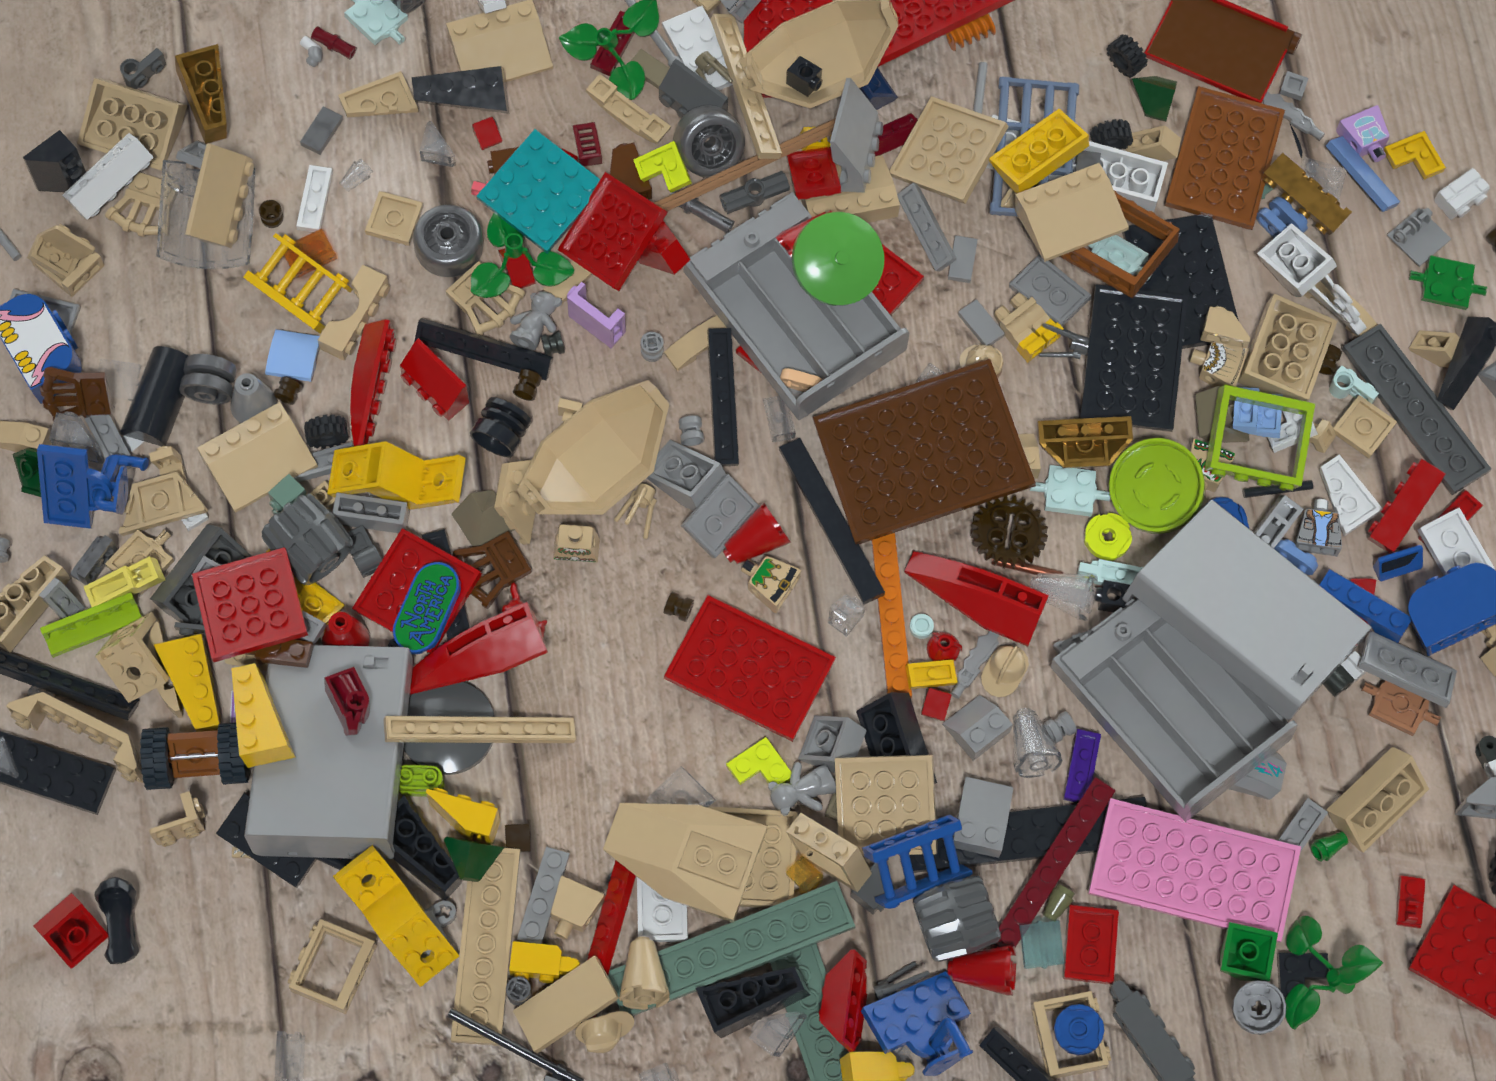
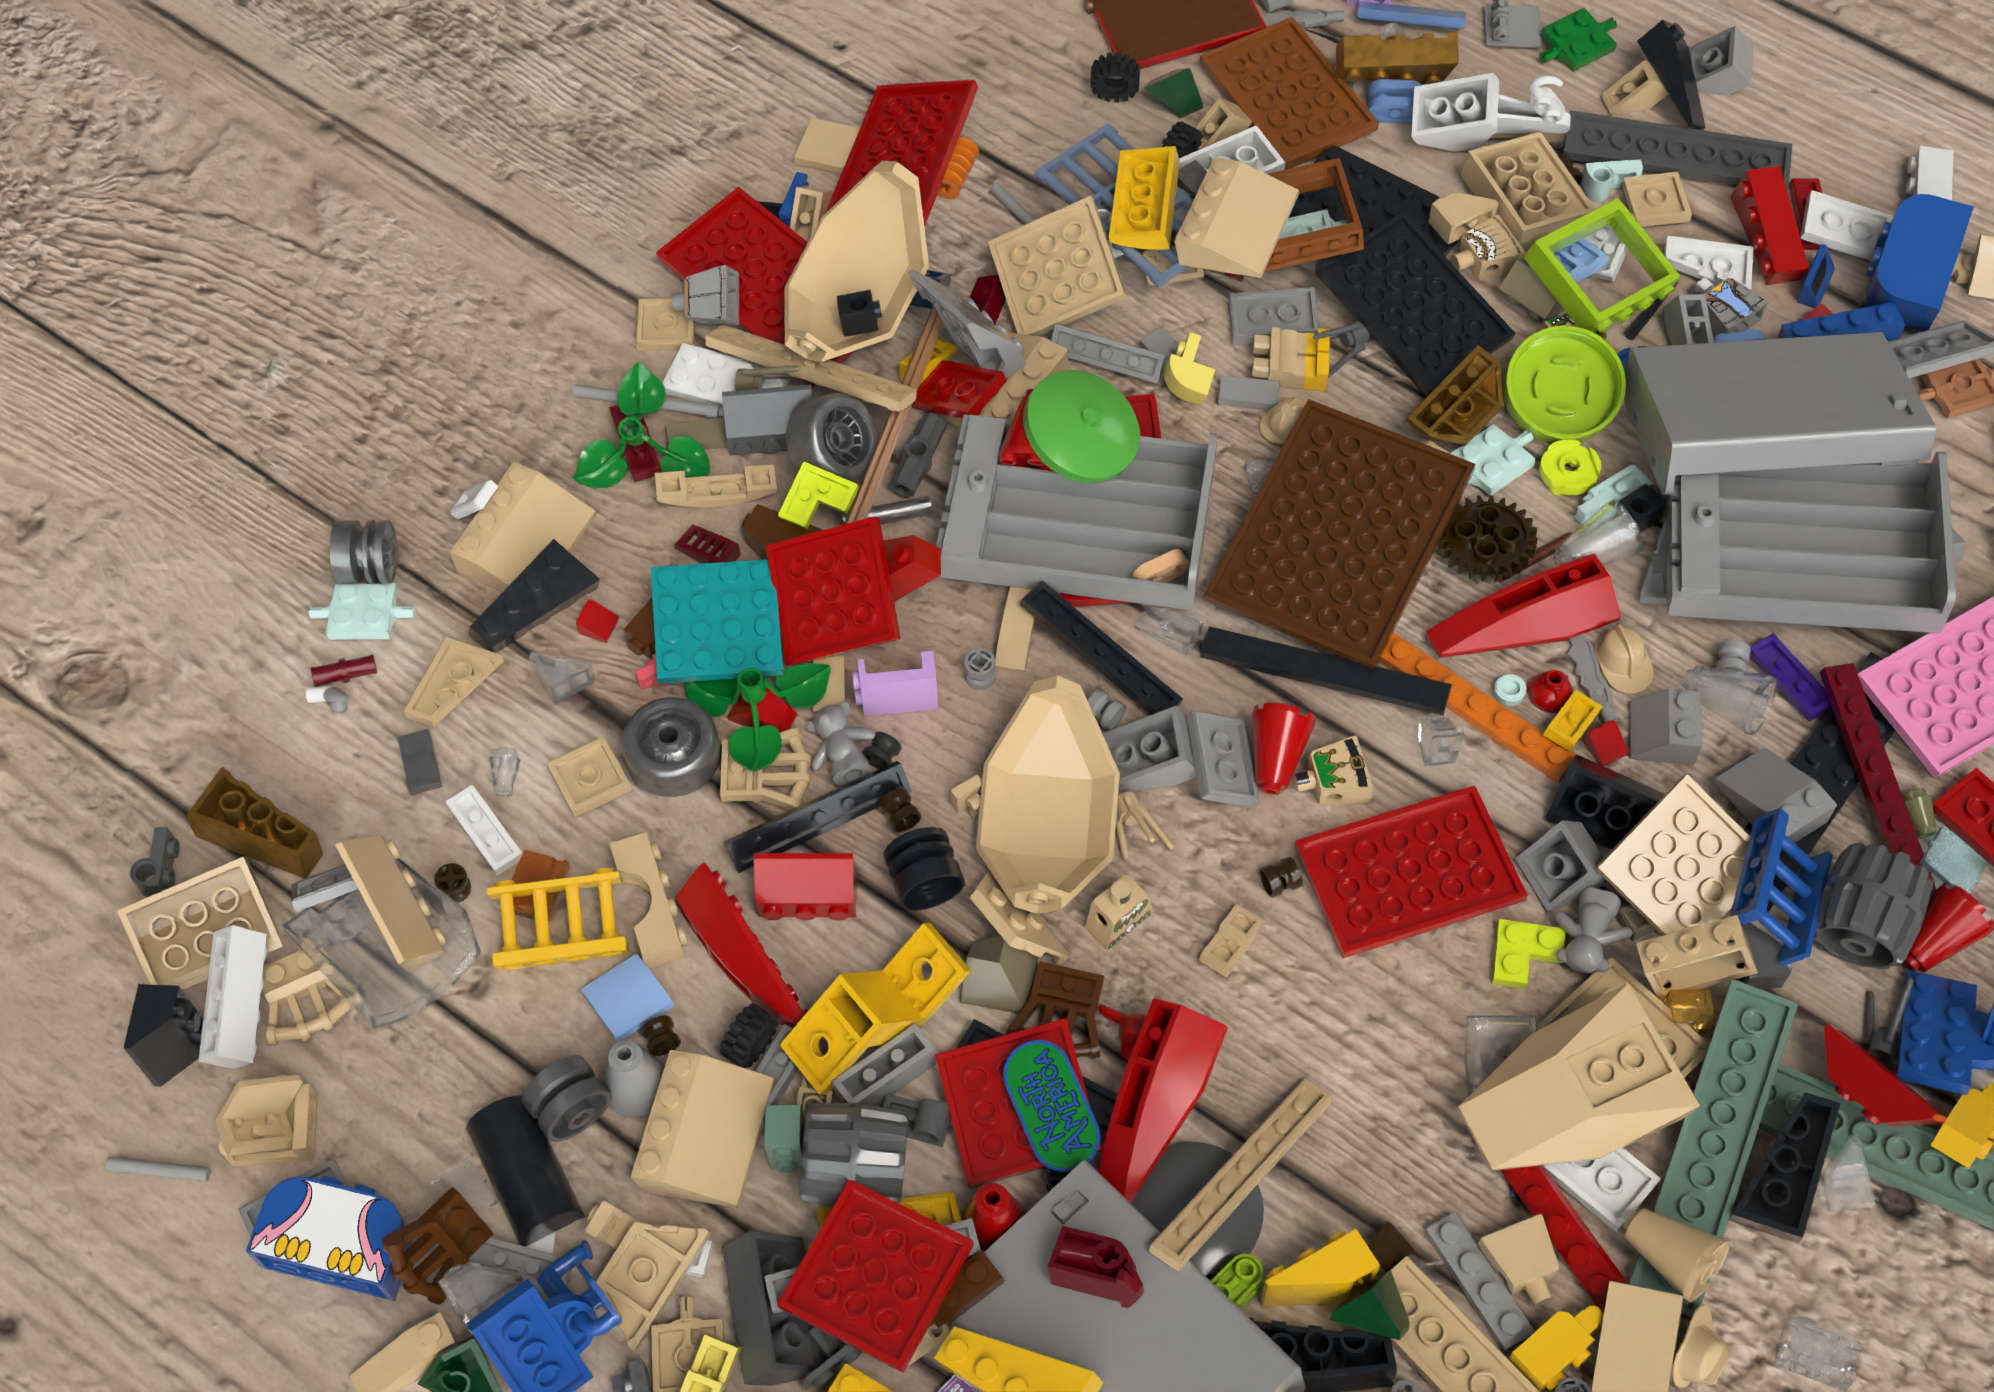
camera: 40 degrees left, 10 degrees down
none -> light yellow brick [1164,332,1215,406]
none -> tan slope [1199,904,1265,978]

